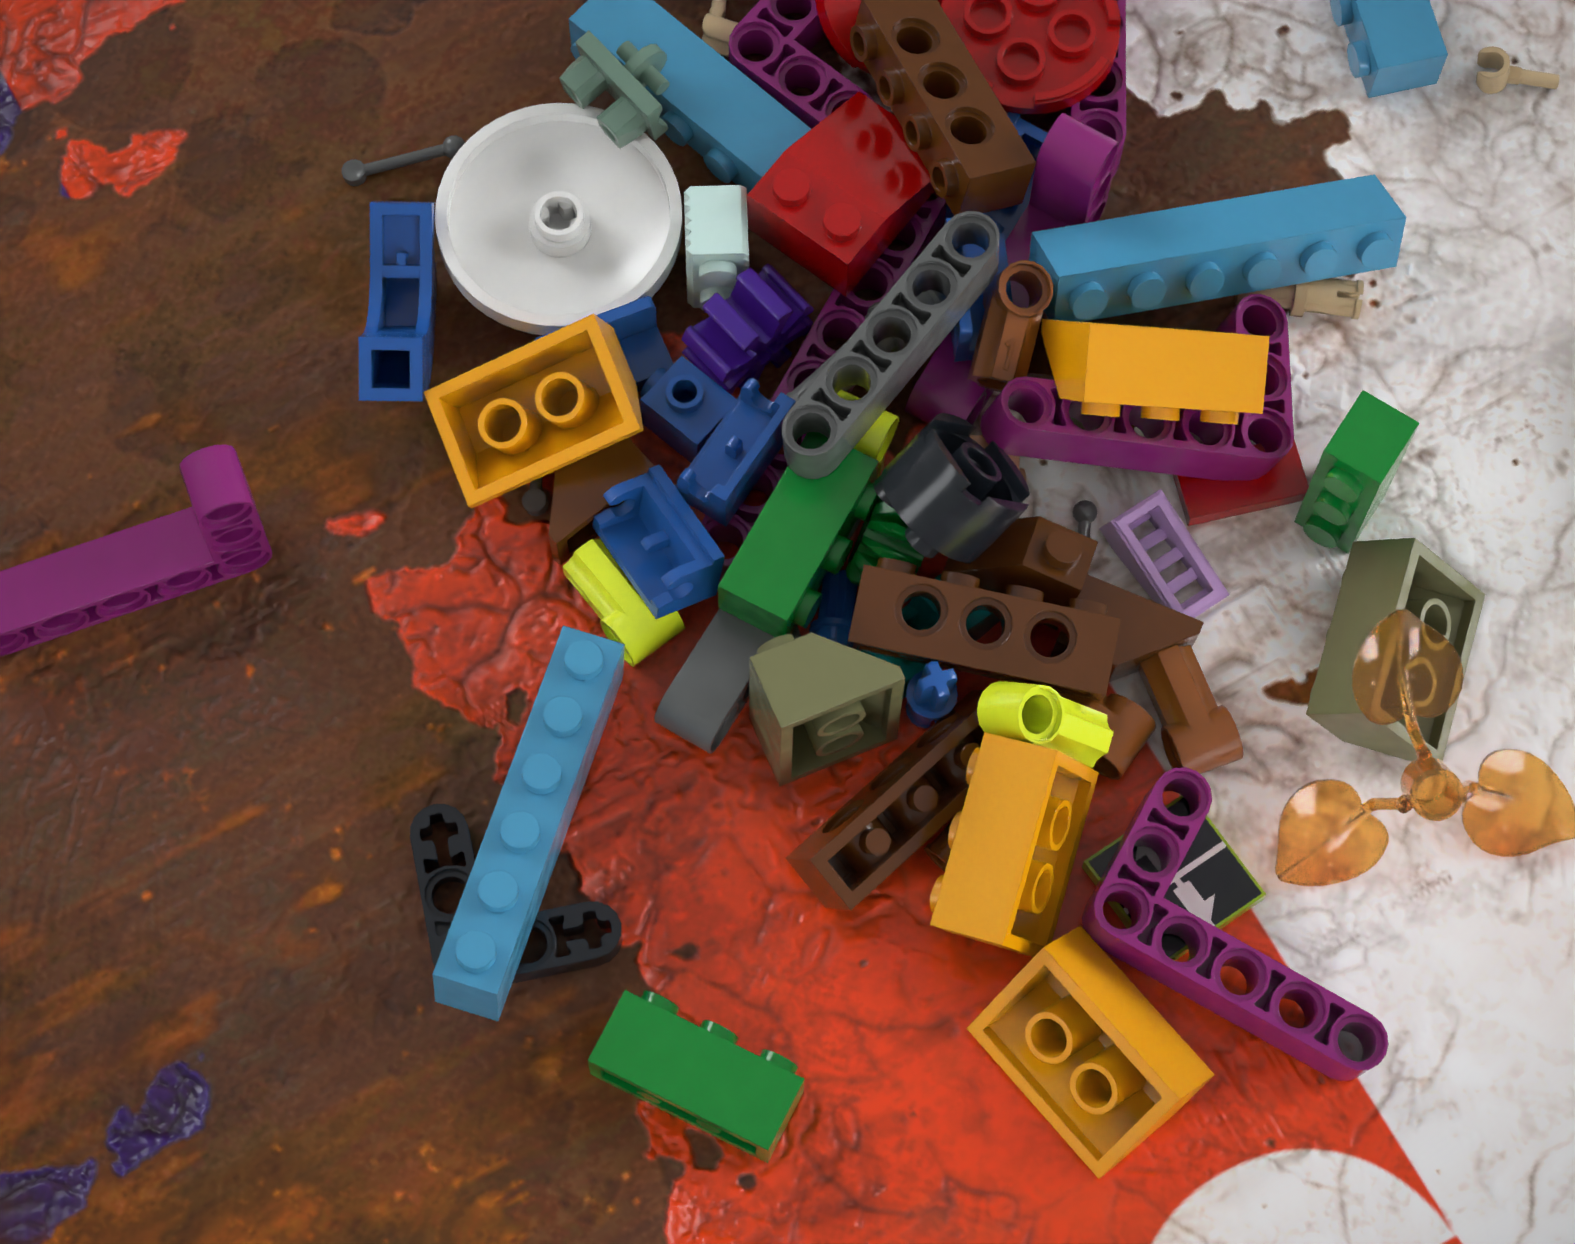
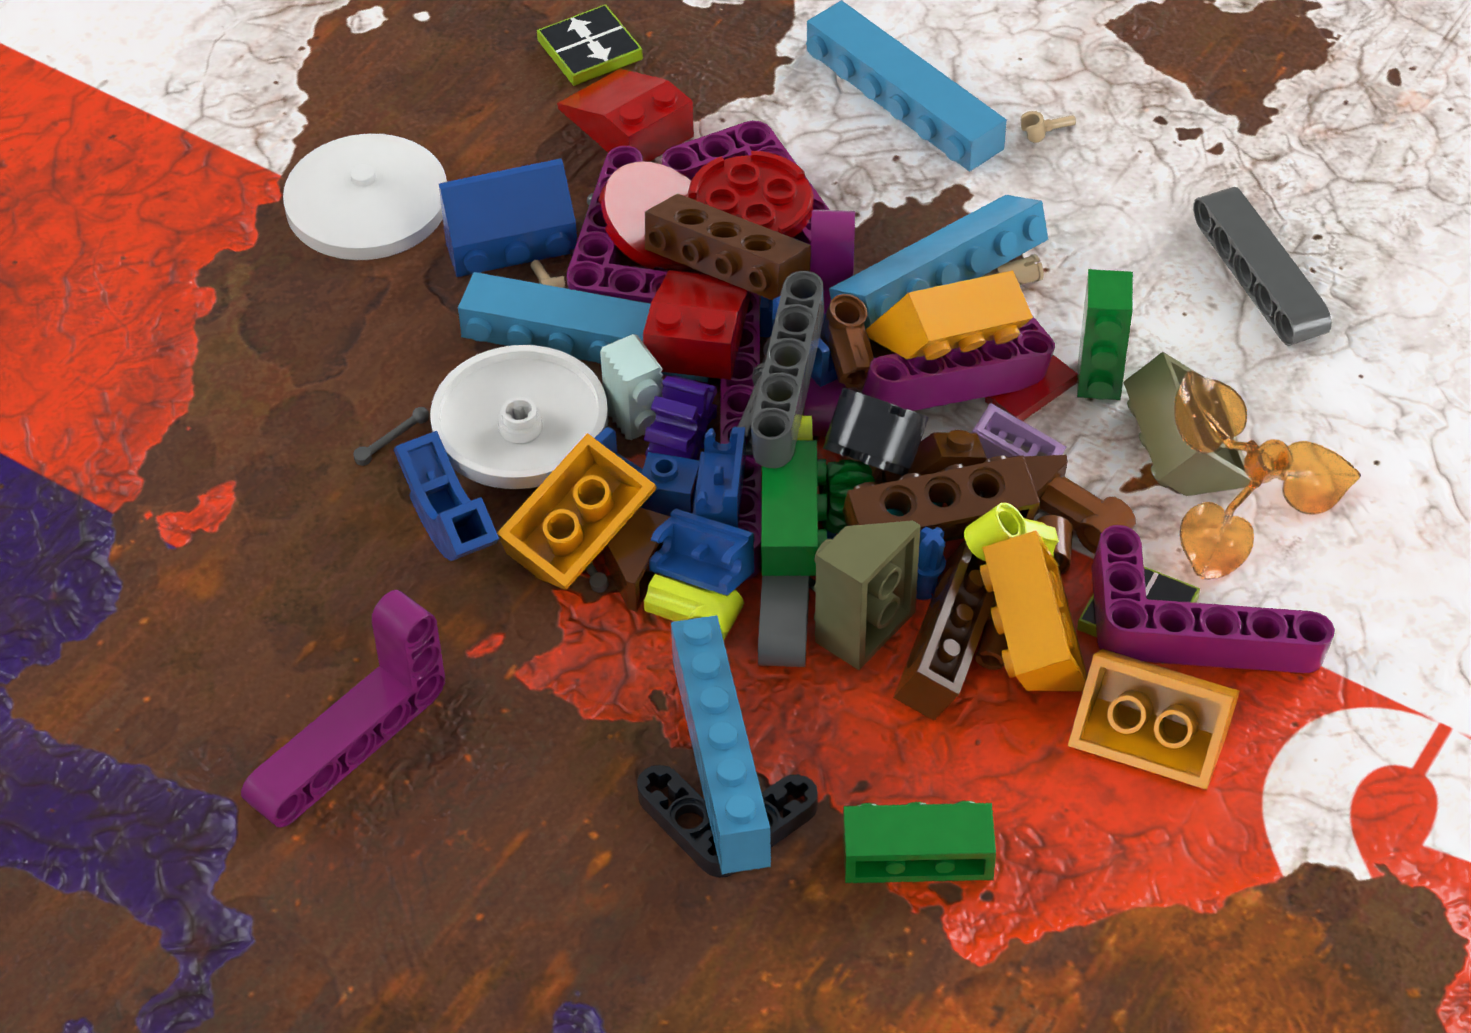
camera: 25 degrees left, 20 degrees down
sand green hips [559,30,670,149] -> none

